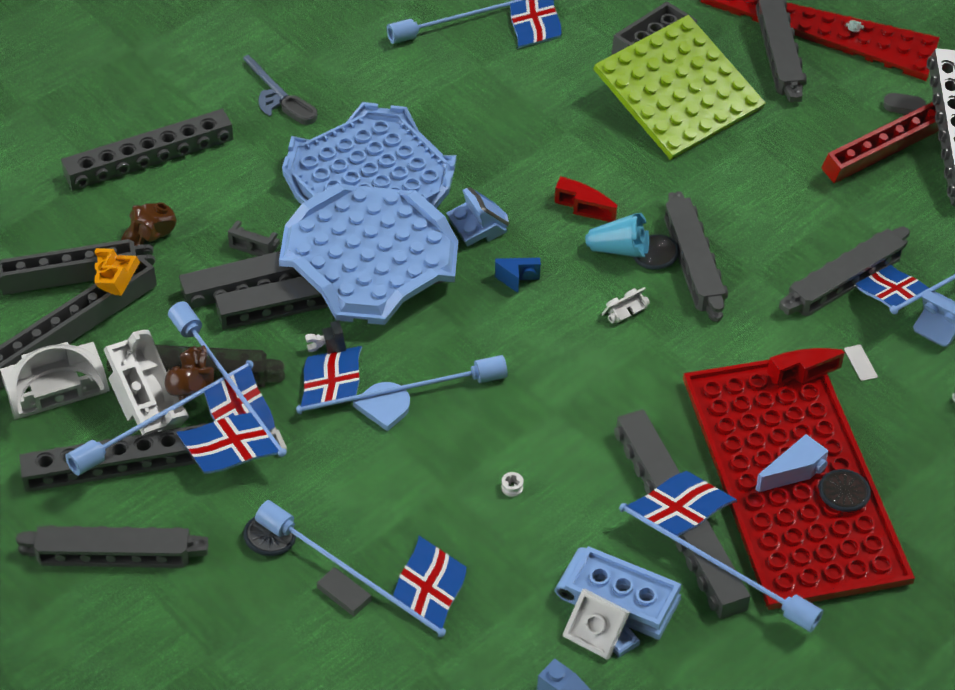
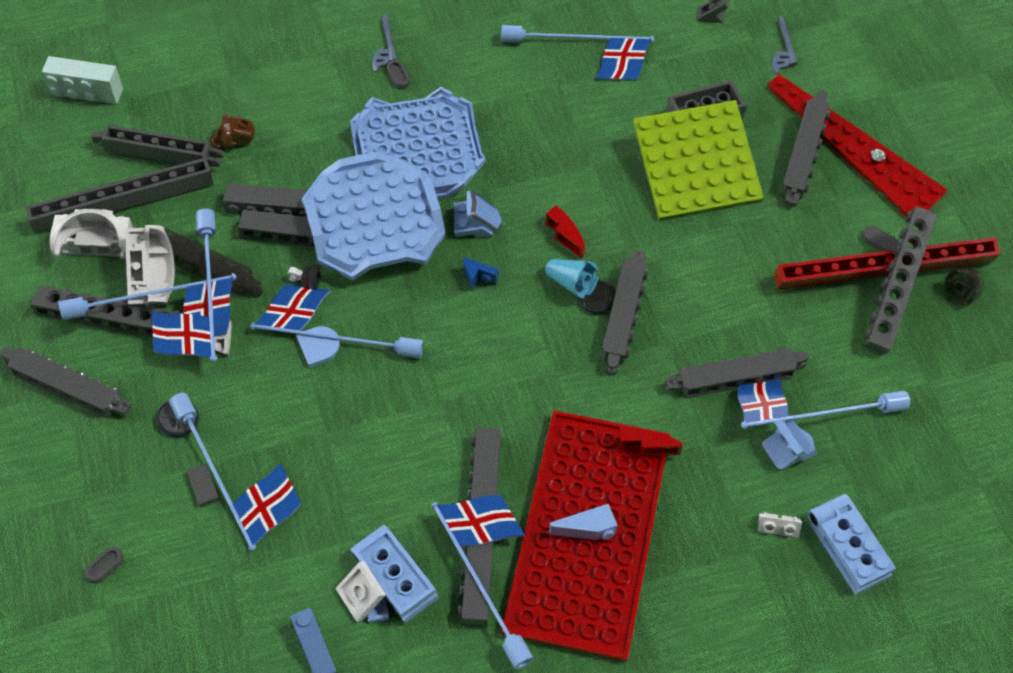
camera: 25 degrees right, 10 degrees up
dark grey brick [61,108,234,191] -> none
light orange slope [95,248,140,296] -> none
reddish brown head [164,345,214,400] -> none
dark grey hinge [228,221,280,256] -> none
white bush [501,472,524,497] -> none
white hinge [602,287,650,324] -> none
clear smoke wheel [819,469,871,512] -> none
white sticker [844,345,878,381] -> none

